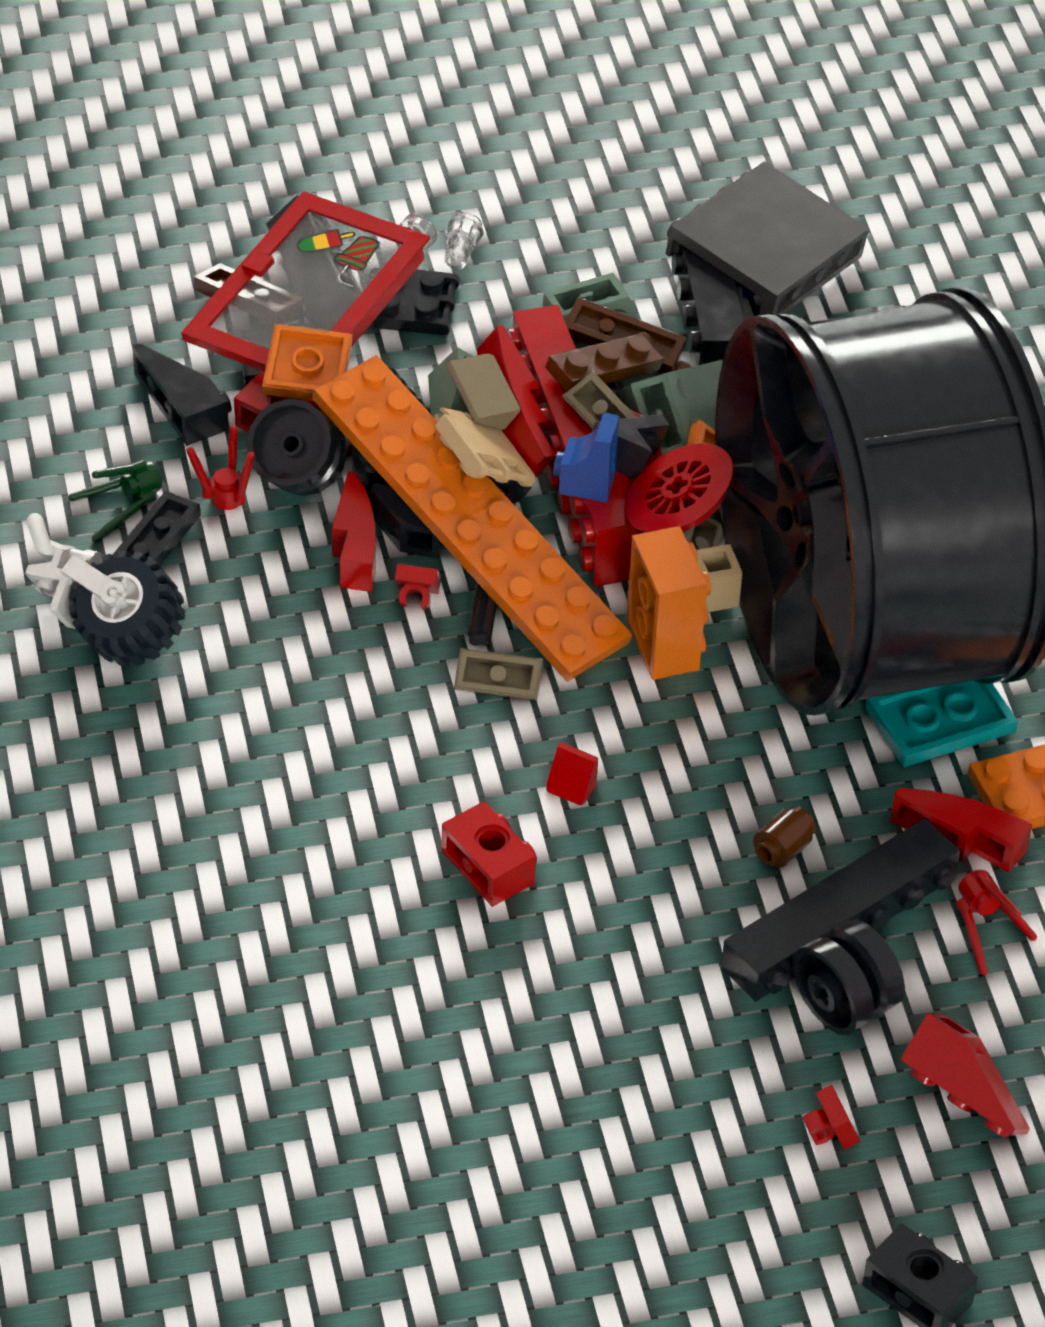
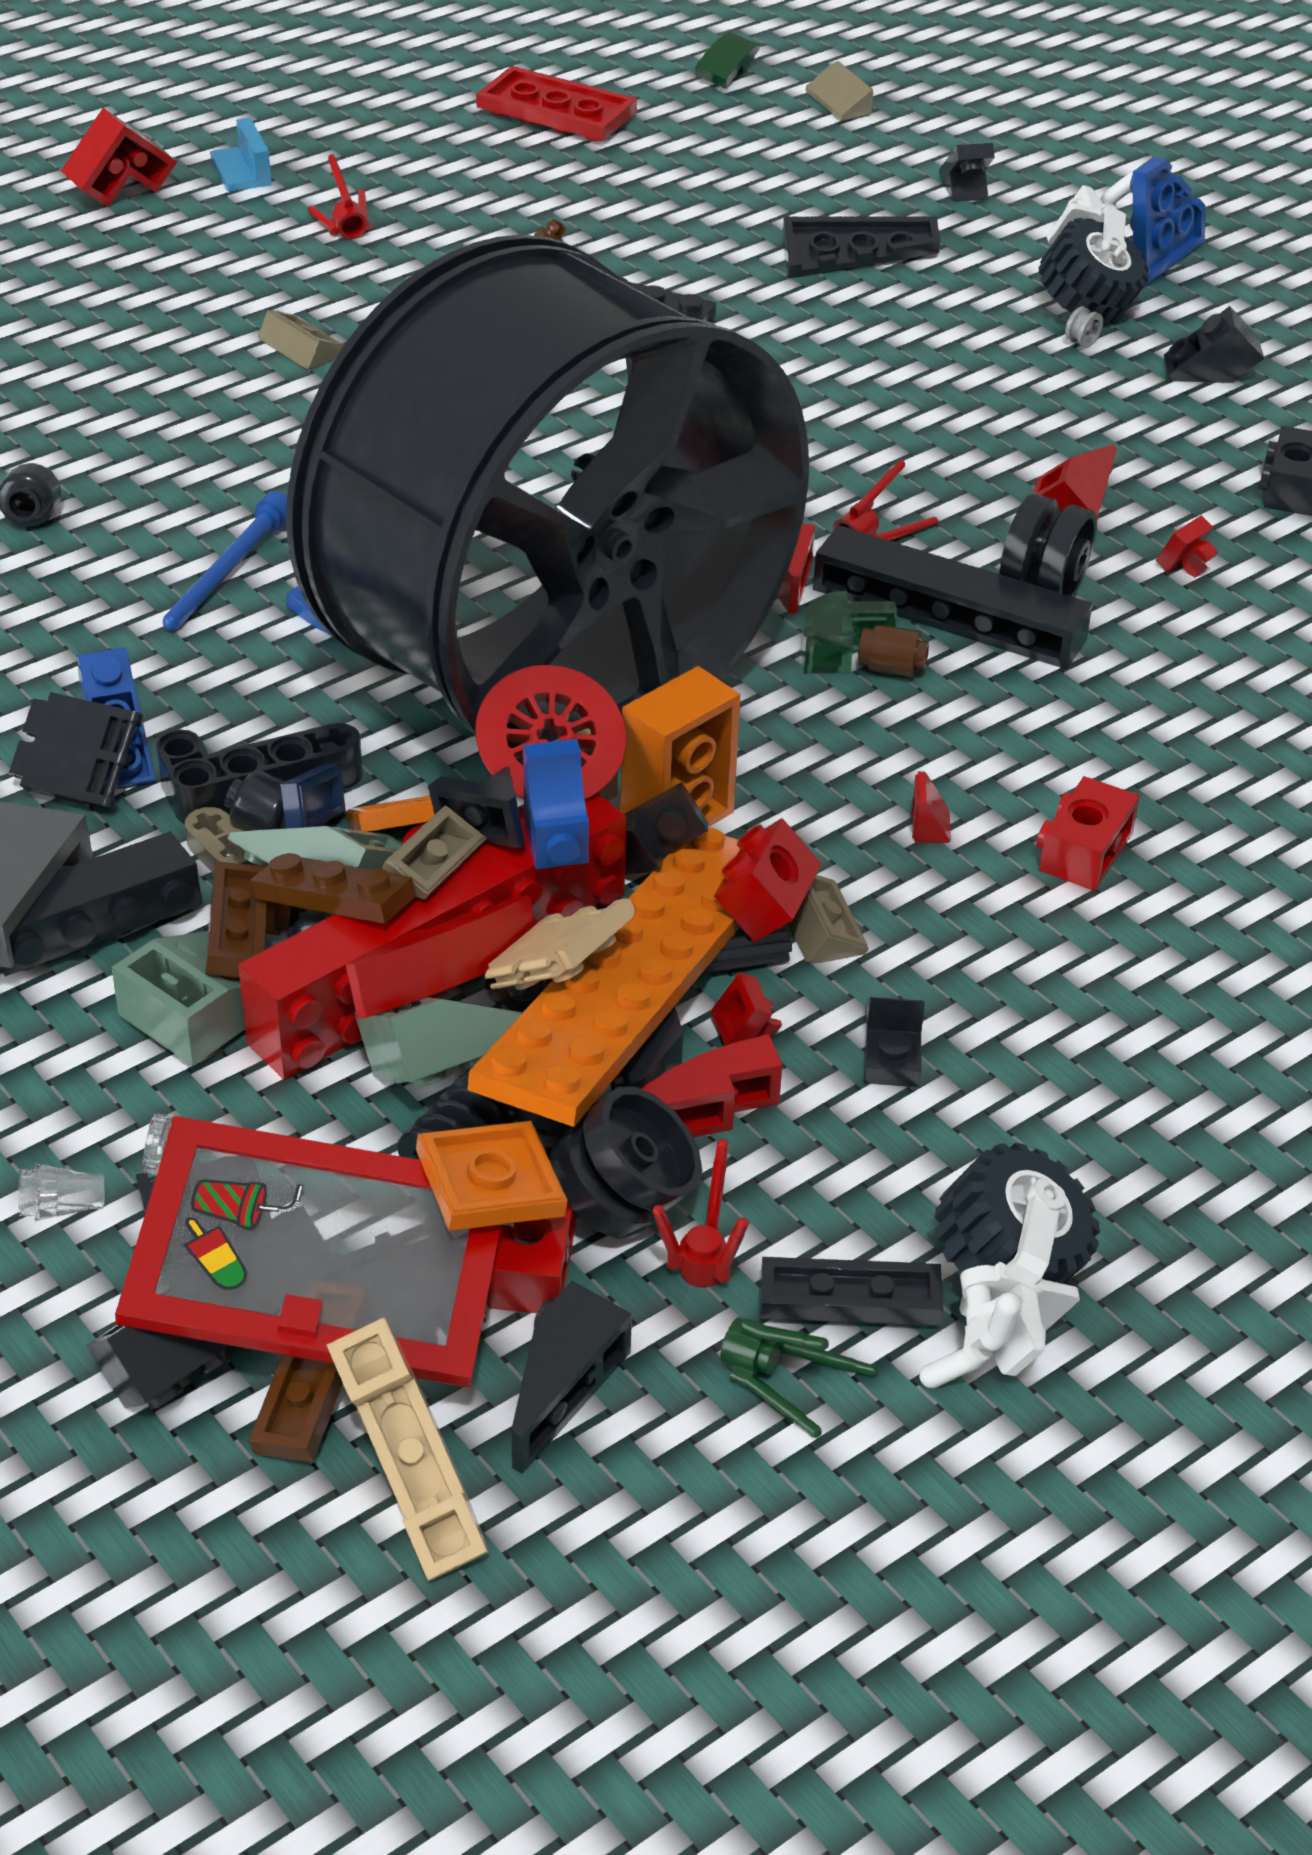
camera: 115 degrees left, 5 degrees down
dark tan slope [446,354,520,430] -> none
none -> tan slope [327,1317,489,1581]
none -> black slope [624,782,709,874]
none -> red brick [714,818,822,943]
none -> clear green brick [801,591,897,674]
none -> black slope [864,997,925,1087]

